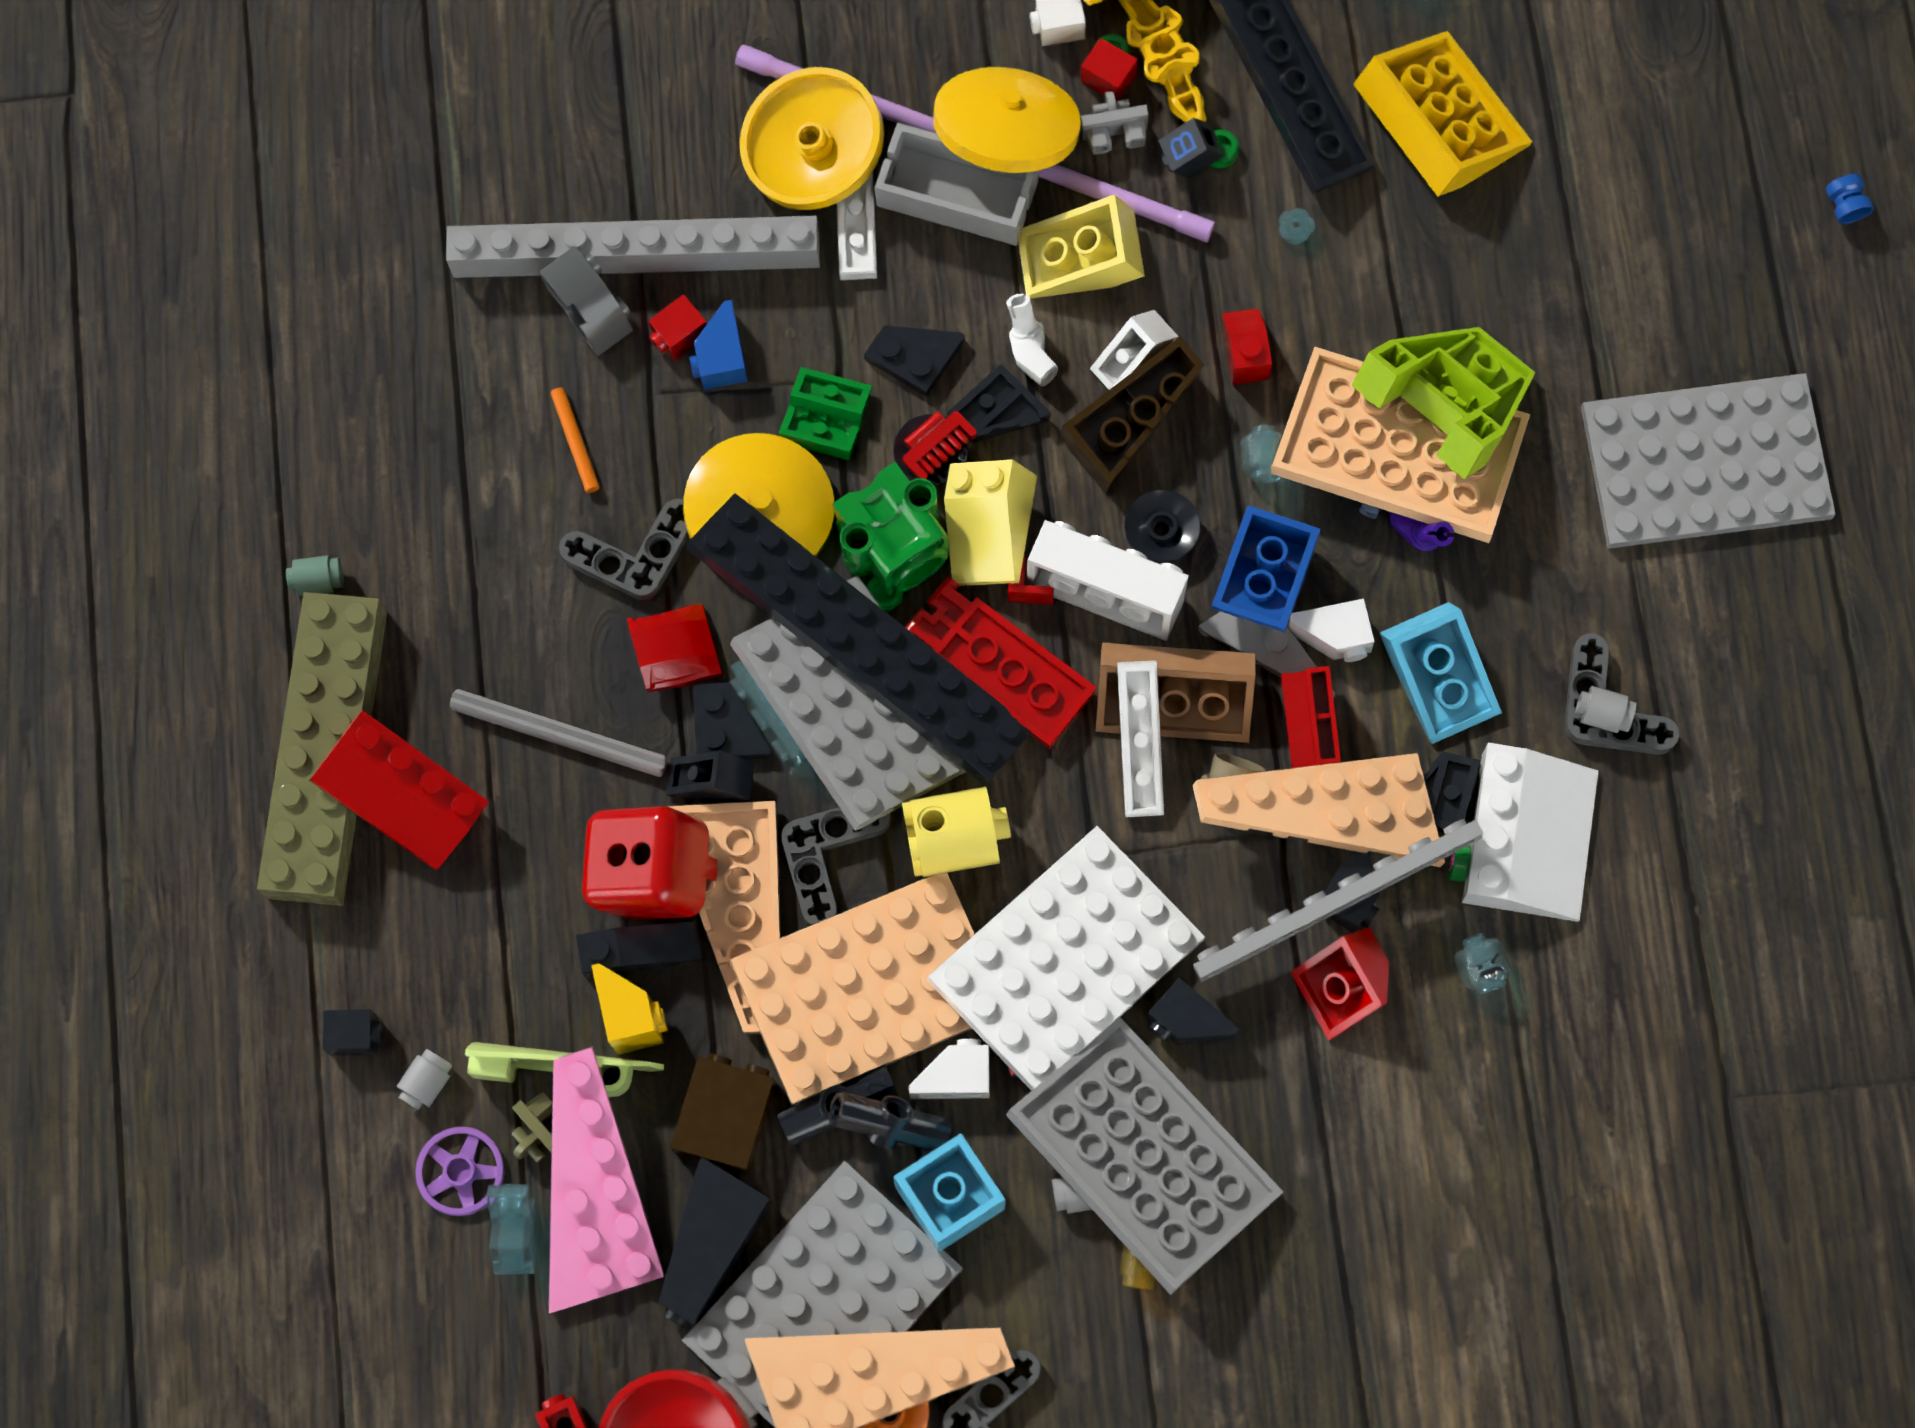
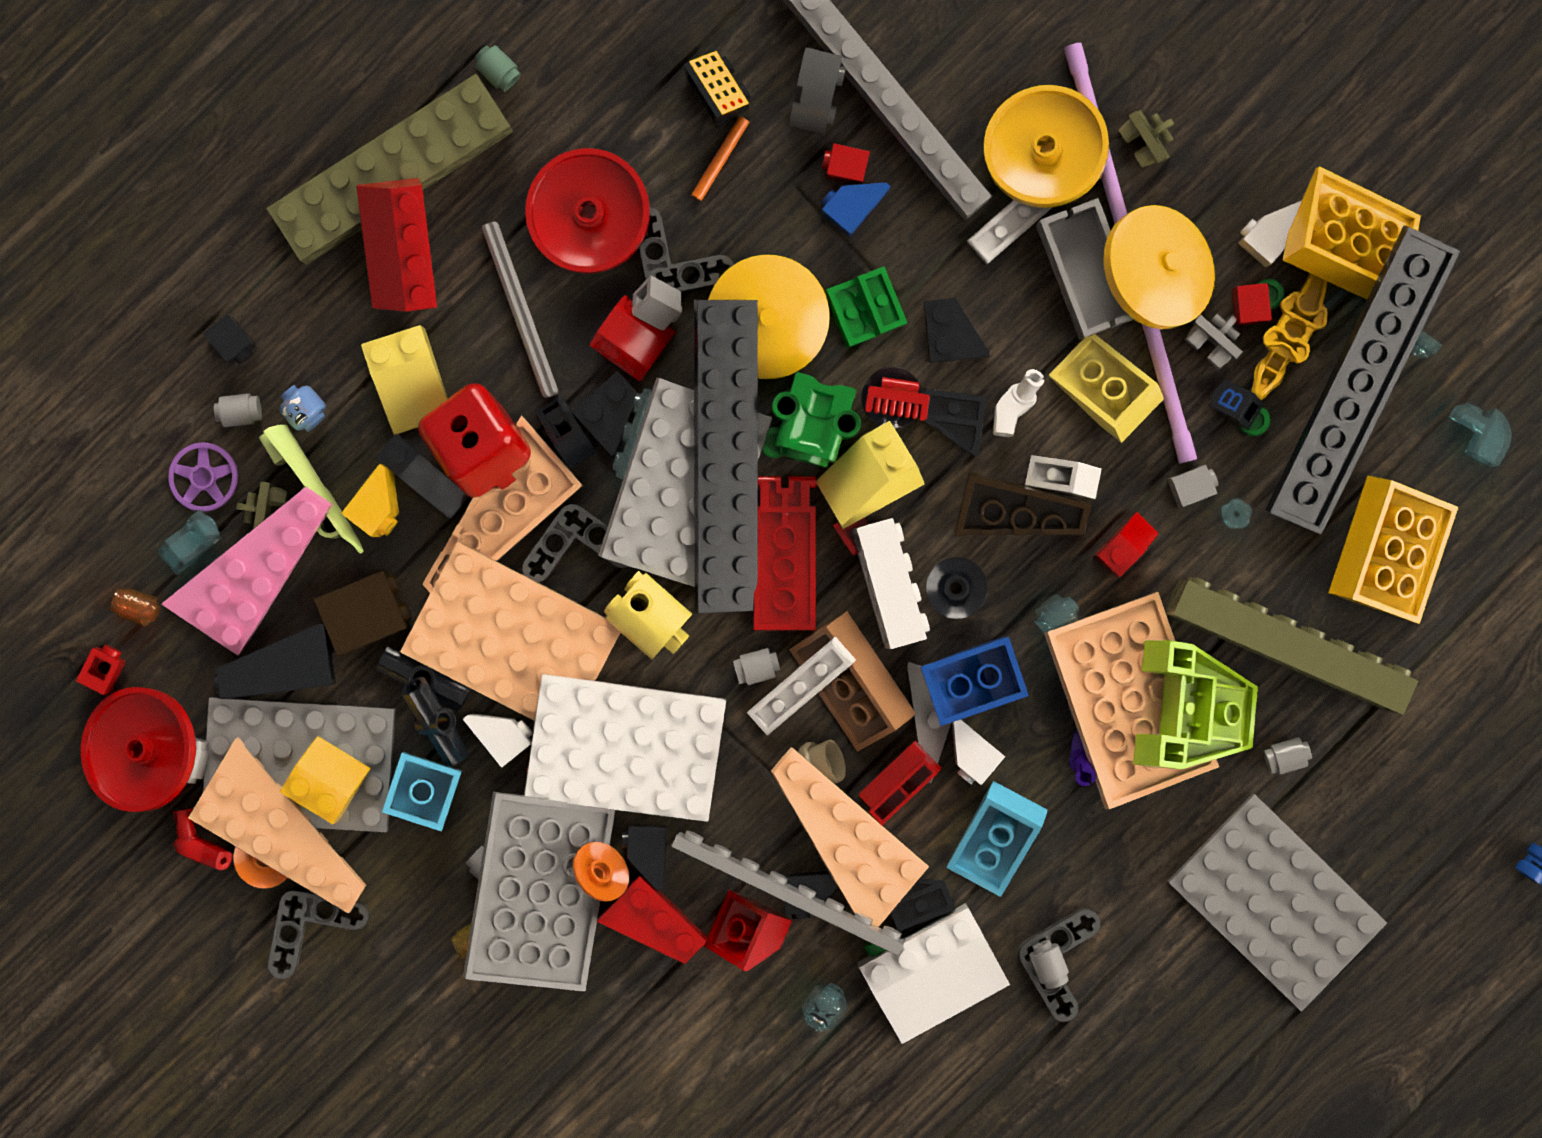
camera: 40 degrees right, 15 degrees up
none -> clear orange brick [110,588,160,626]
none -> medium blue head [279,385,326,432]
none -> yellow slope [279,736,371,825]
none -> light yellow slope [361,325,448,435]
none -> red dish [525,148,650,274]
none -> orange dish [573,842,629,901]
none -> red wedge [596,873,708,964]
none -> light grey brick [632,275,682,331]
none -> slope [684,51,751,128]
none -> light grey brick [733,648,781,685]
none -> olive hips [1119,110,1175,167]
none -> olive brick [1165,577,1418,715]
none -> light grey brick [1167,465,1219,508]
none -> light grey brick [1264,737,1312,775]

